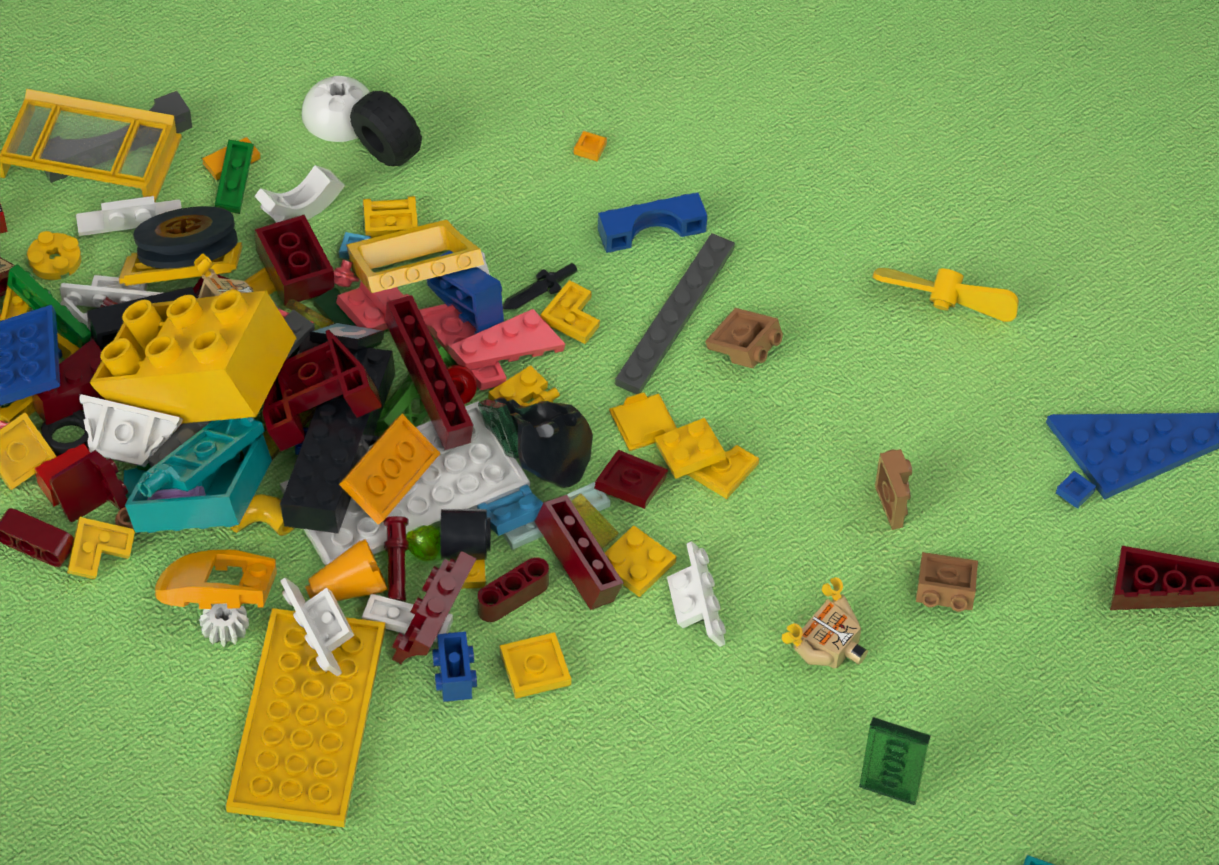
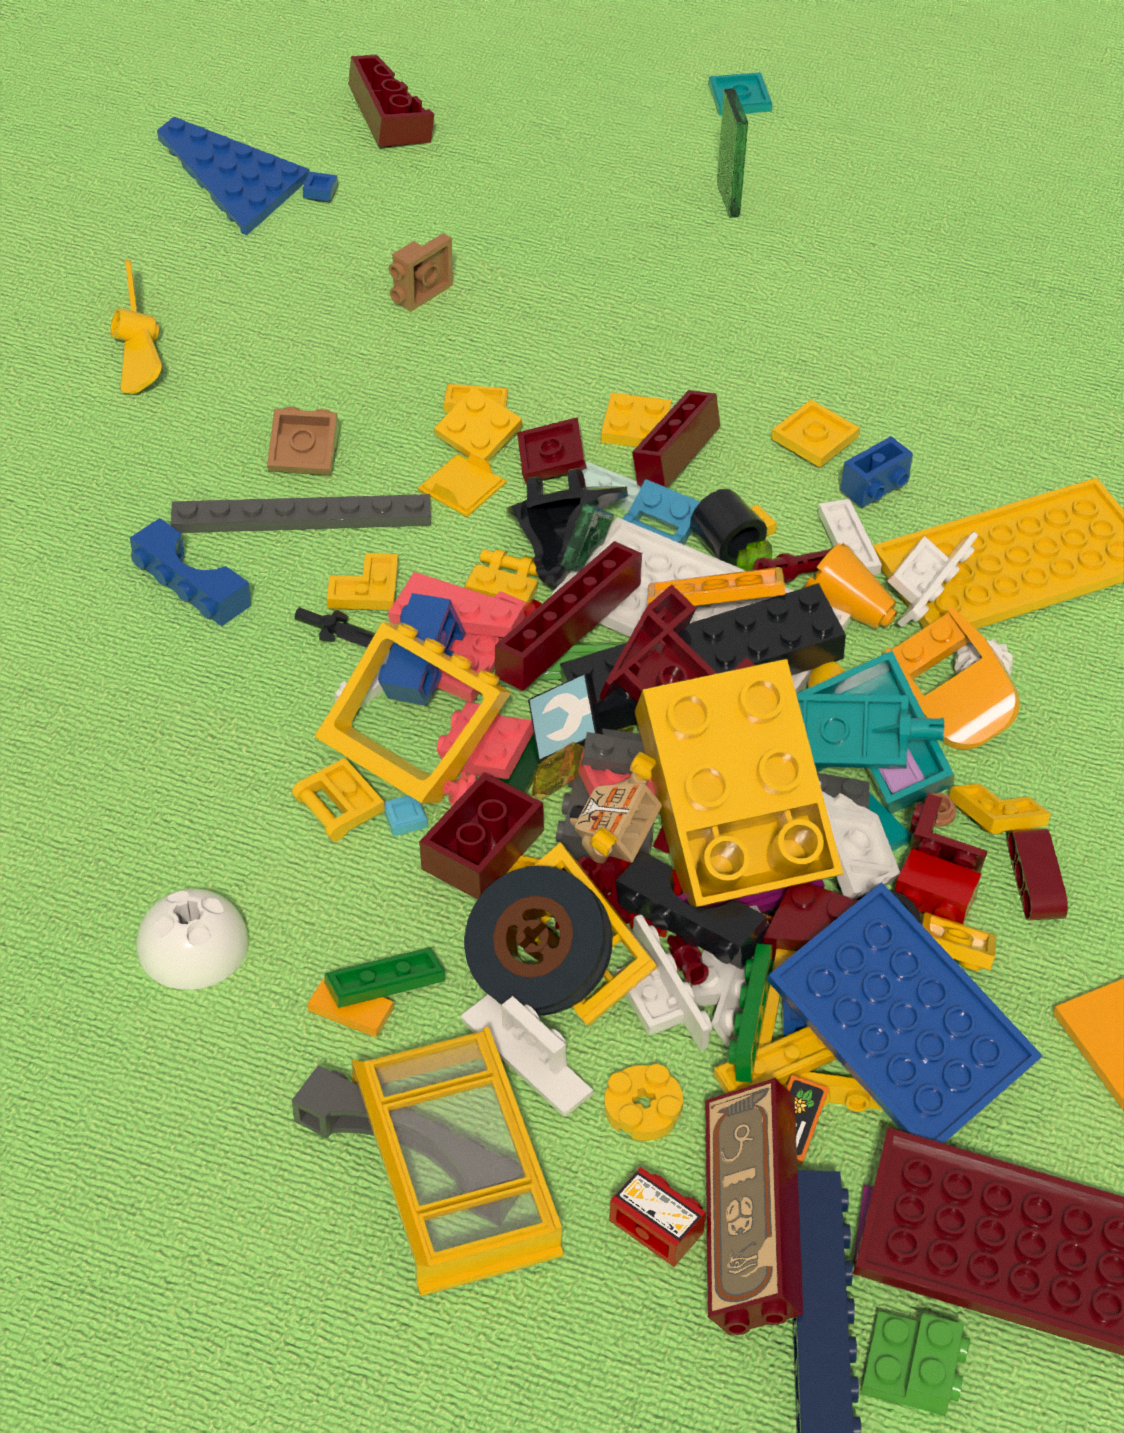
camera: 120 degrees left, 5 degrees down
white arch [255,165,345,223] -> none
black tyre [350,91,422,166] -> none
dark red bracket [392,551,476,664] -> none
dark red beam [478,557,549,622] -> none
clear yellow tile [571,493,619,549] -> none
light orange tile [574,131,607,162] -> none
white bracket [667,541,726,647] -> none
tan torso [782,577,868,668] -> none
medium nougat plate [916,552,978,612] -> none

